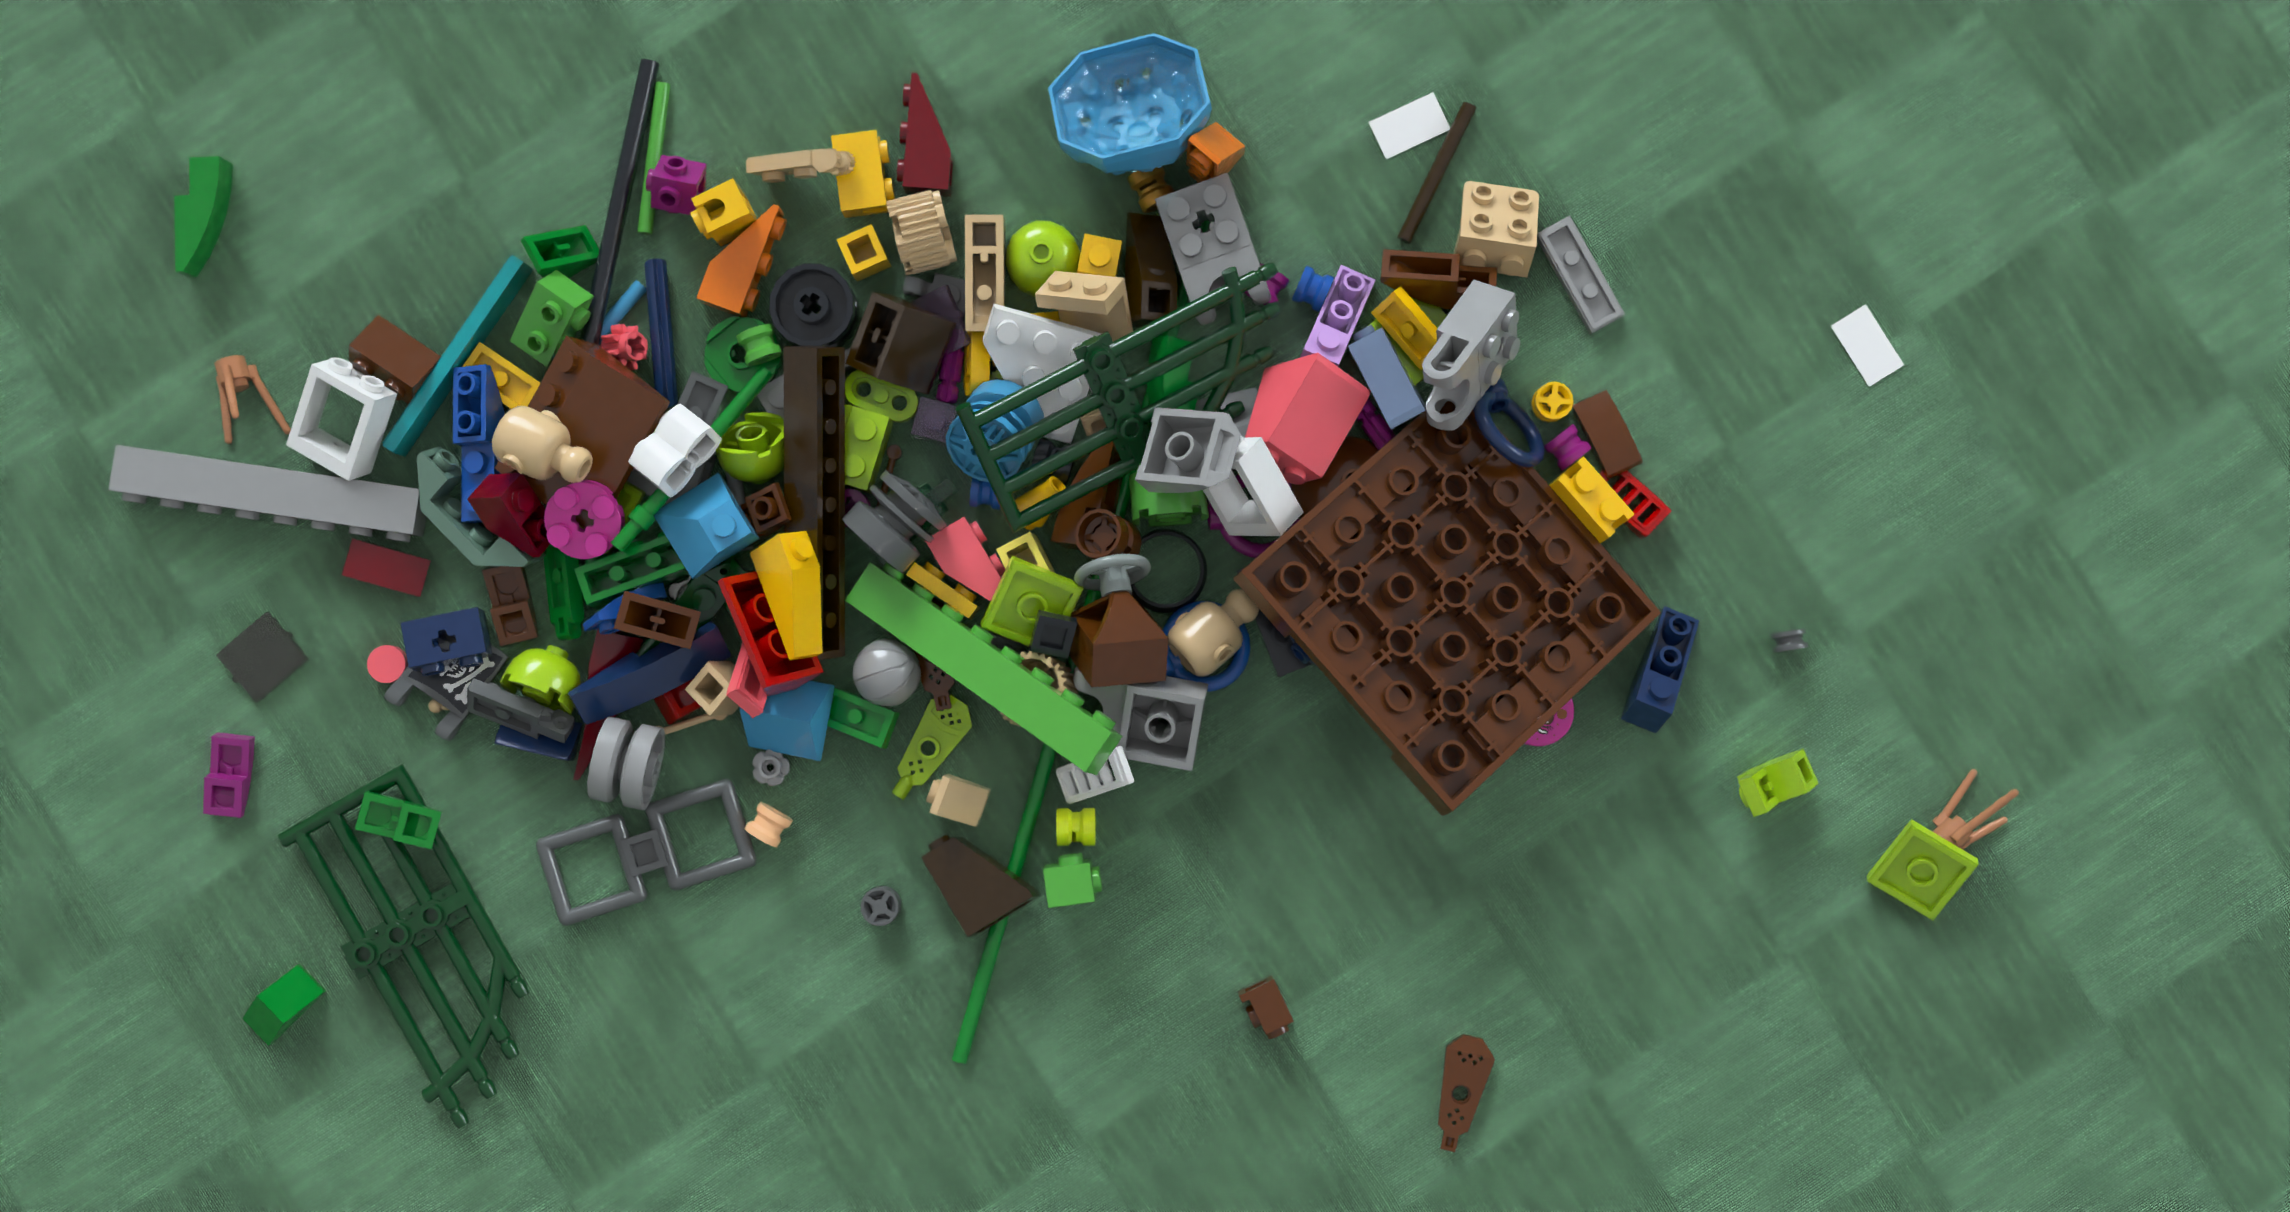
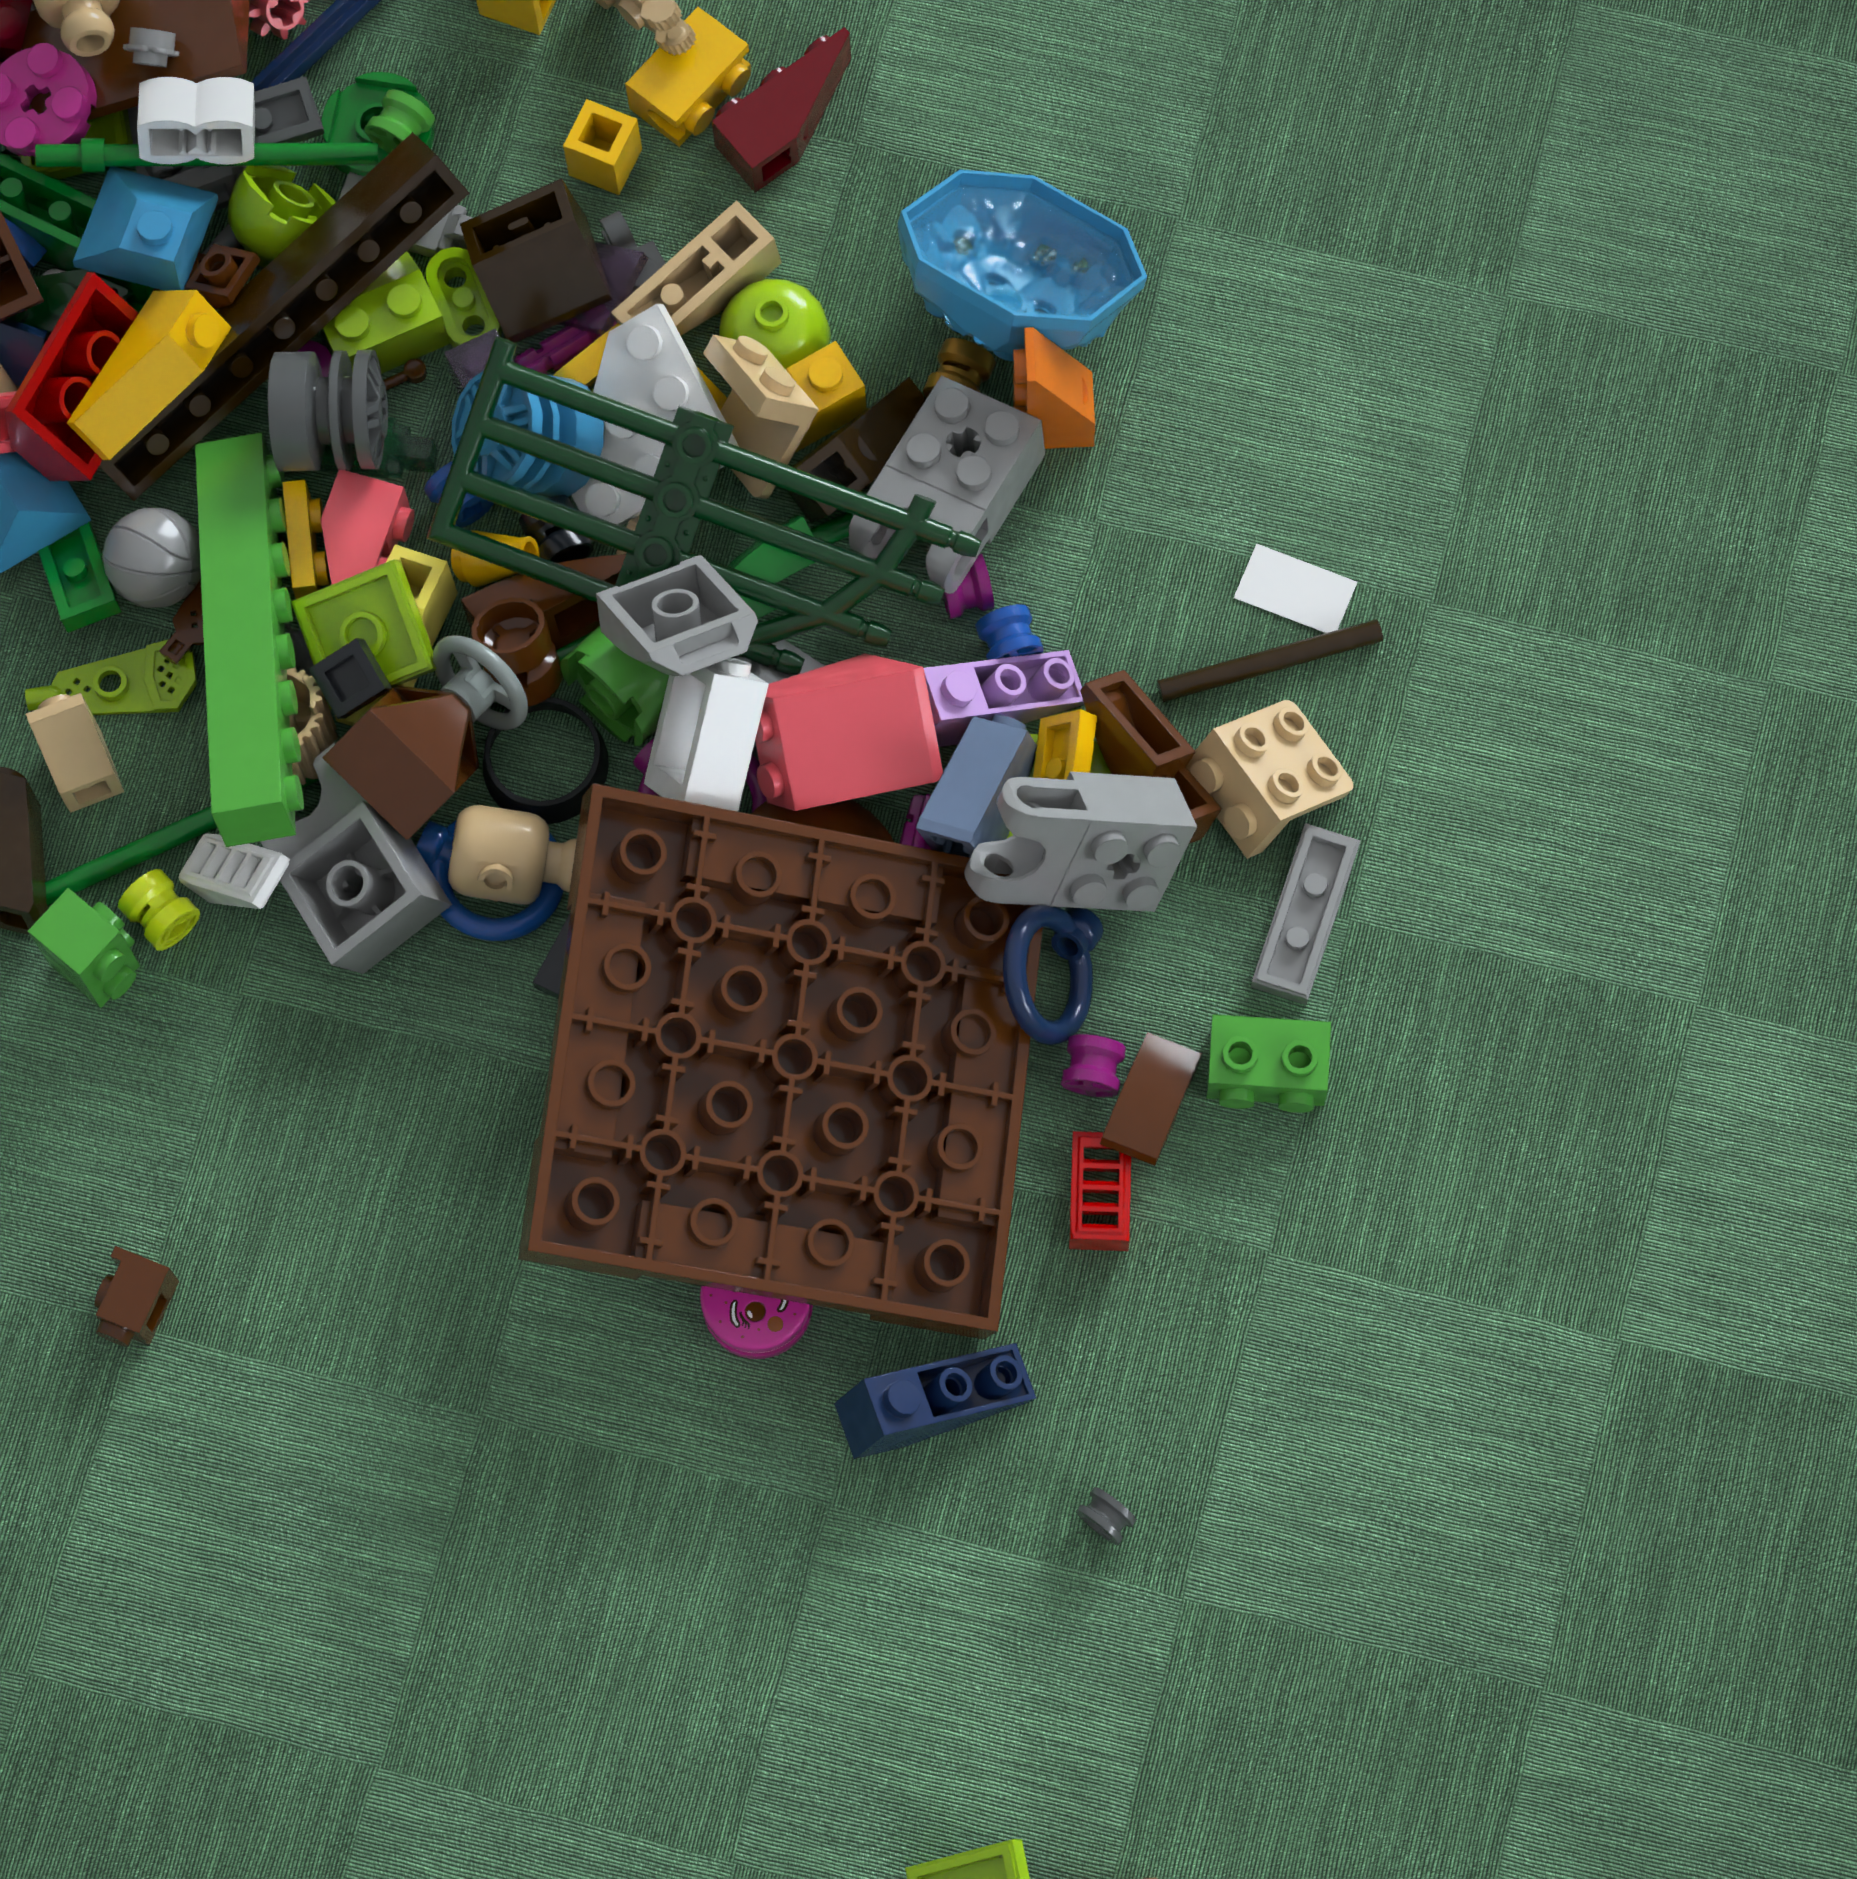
camera: 50 degrees right, 15 degrees down
orange slope [696,204,787,317] -> none
black wheel [769,263,859,347] -> none
tan brick [886,190,957,276] -> none
reddish brown piece [1438,1034,1495,1152] -> none
yellow wheel [1531,382,1574,423] -> none
yellow brick [1549,456,1634,543] -> none
lime brick [1737,748,1819,817] -> none
white sticker [1831,304,1904,387] -> none
none -> light grey plate [123,27,180,67]
none -> bright green brick [1206,1014,1331,1113]

